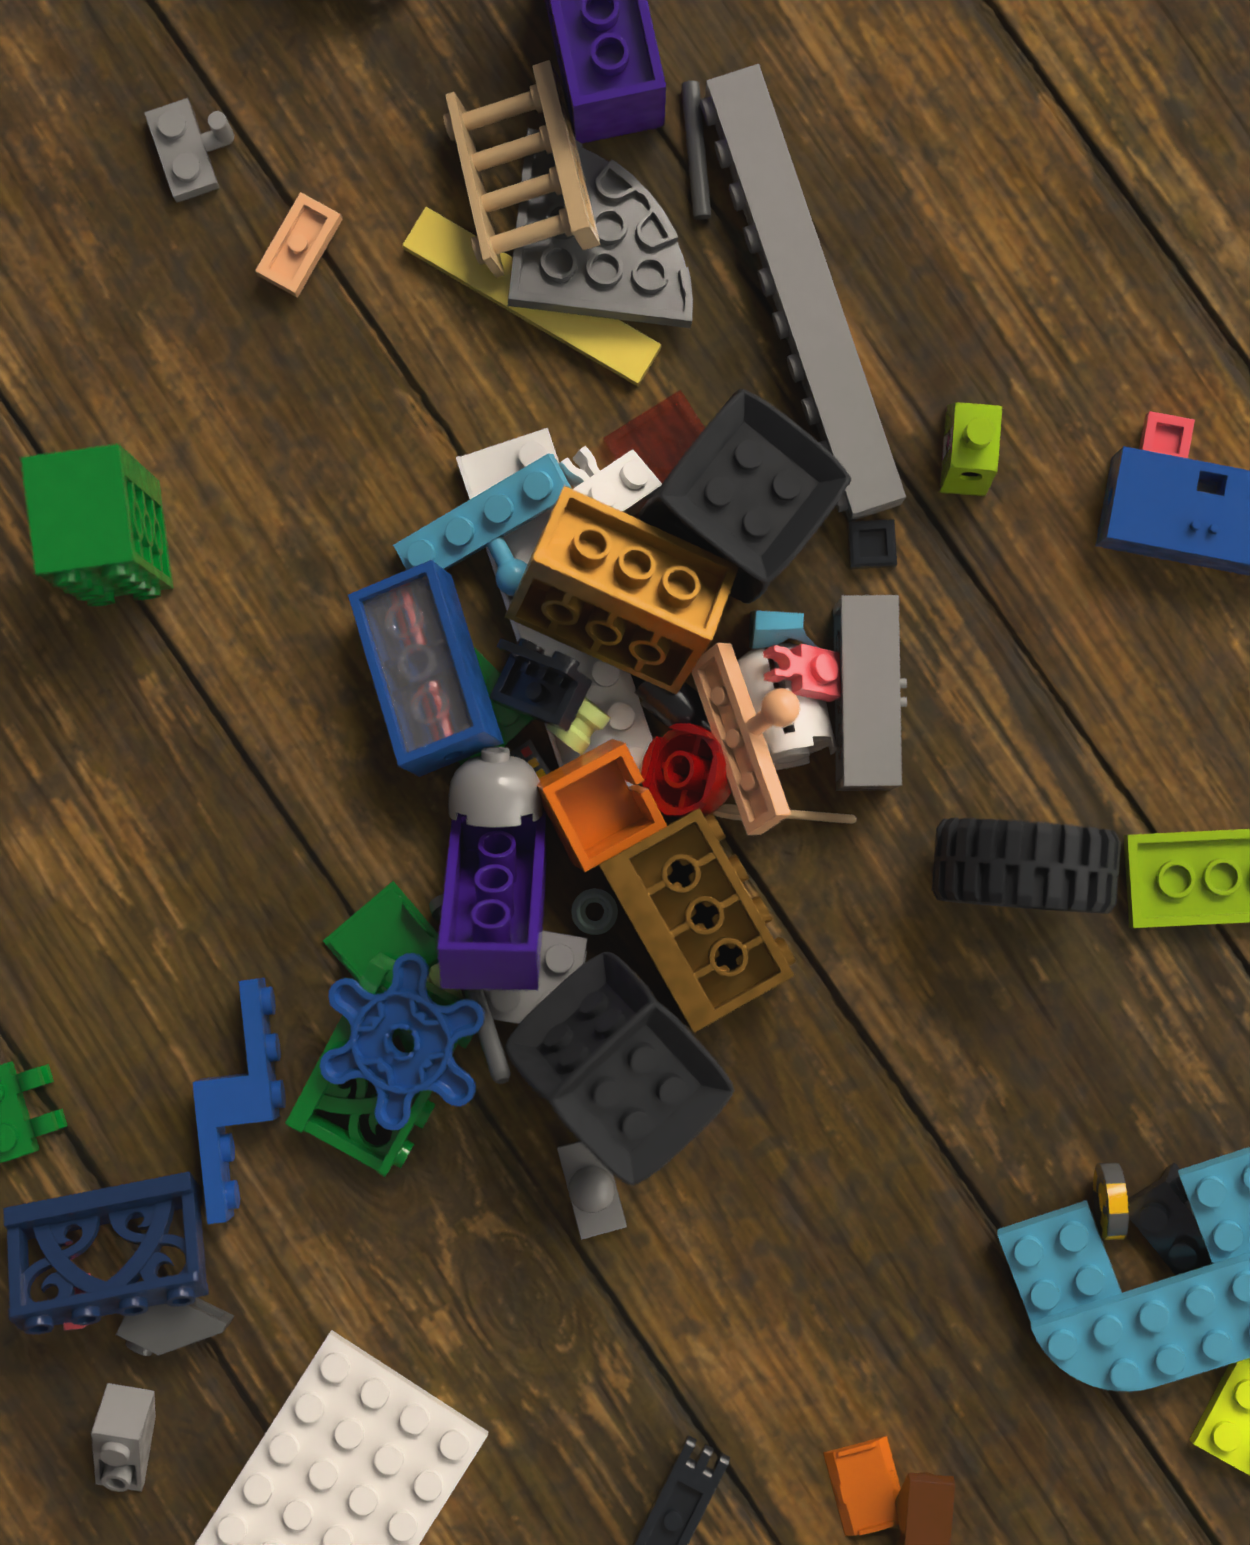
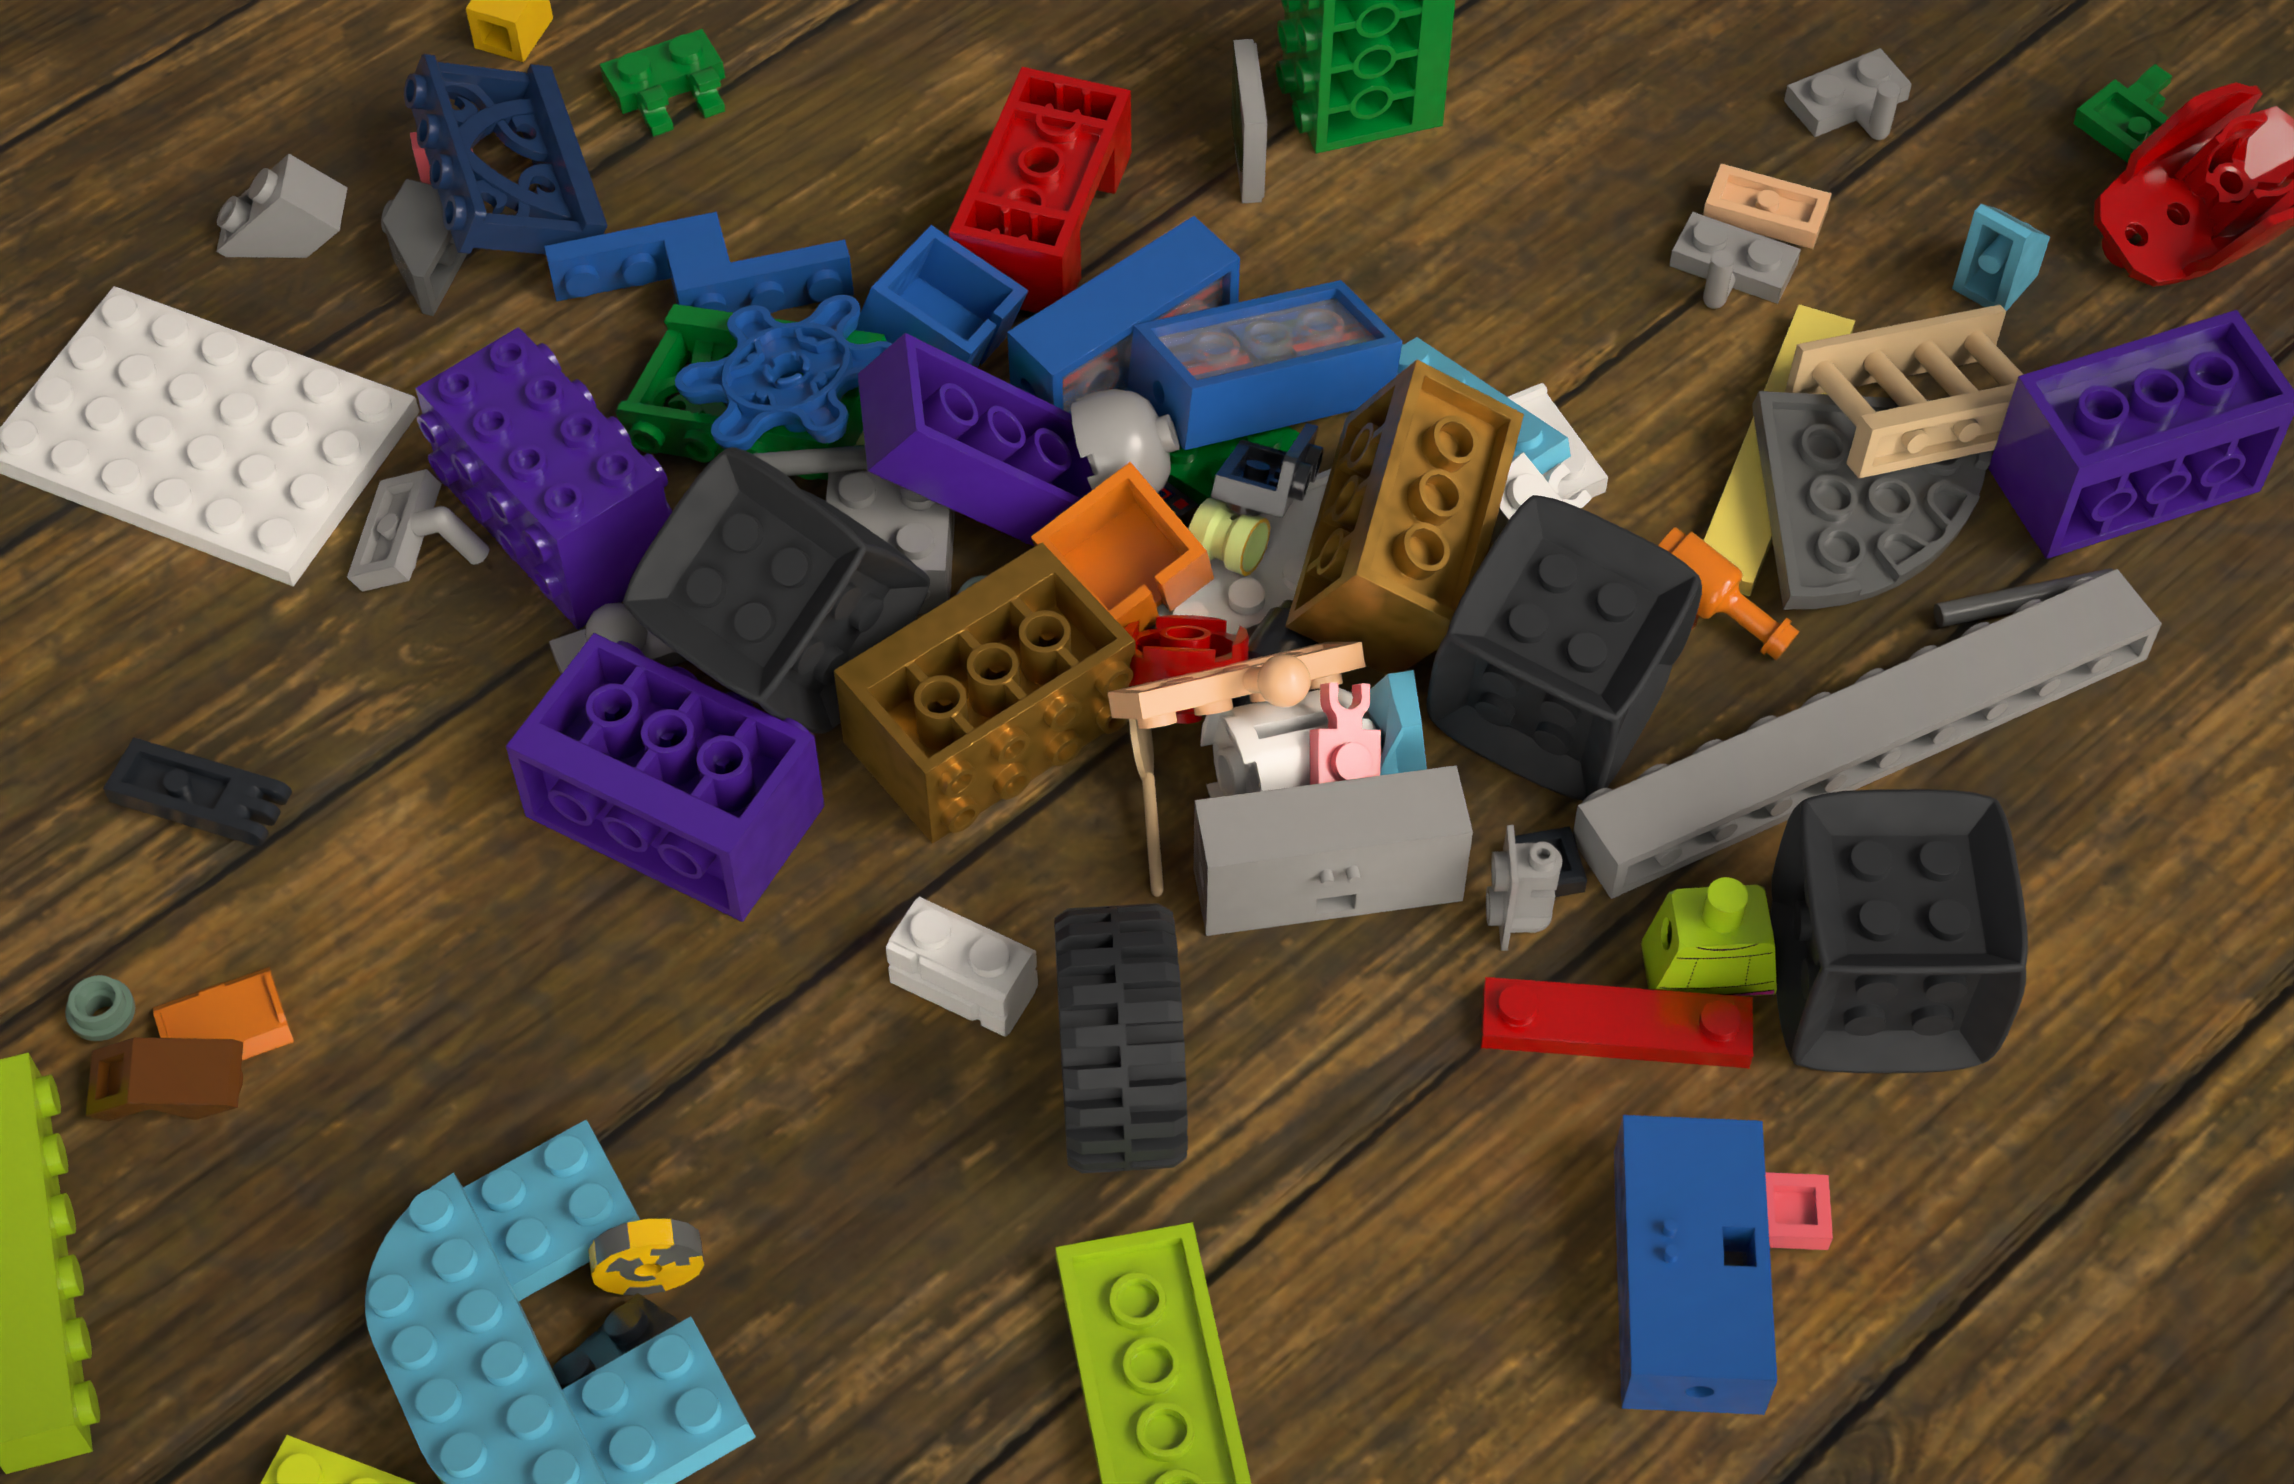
camera: 80 degrees right, 30 degrees down
none -> light grey plate [347,469,489,592]
none -> dark purple brick [416,327,672,630]
none -> dark purple brick [506,633,825,922]
none -> blue piece [856,225,1029,368]
none -> white brick [886,897,1038,1037]
none -> red plate [949,66,1132,313]
none -> blue brick [1007,216,1240,413]
none -> light grey tile [1231,39,1267,203]
none -> red plate [1481,977,1753,1069]
none -> light grey hinge [1486,825,1562,951]
none -> orange piece [1658,527,1800,661]
none -> light grey plate [1669,212,1801,309]
none -> black piece [1770,789,2028,1073]
none -> medium azure slope [1952,204,2050,311]

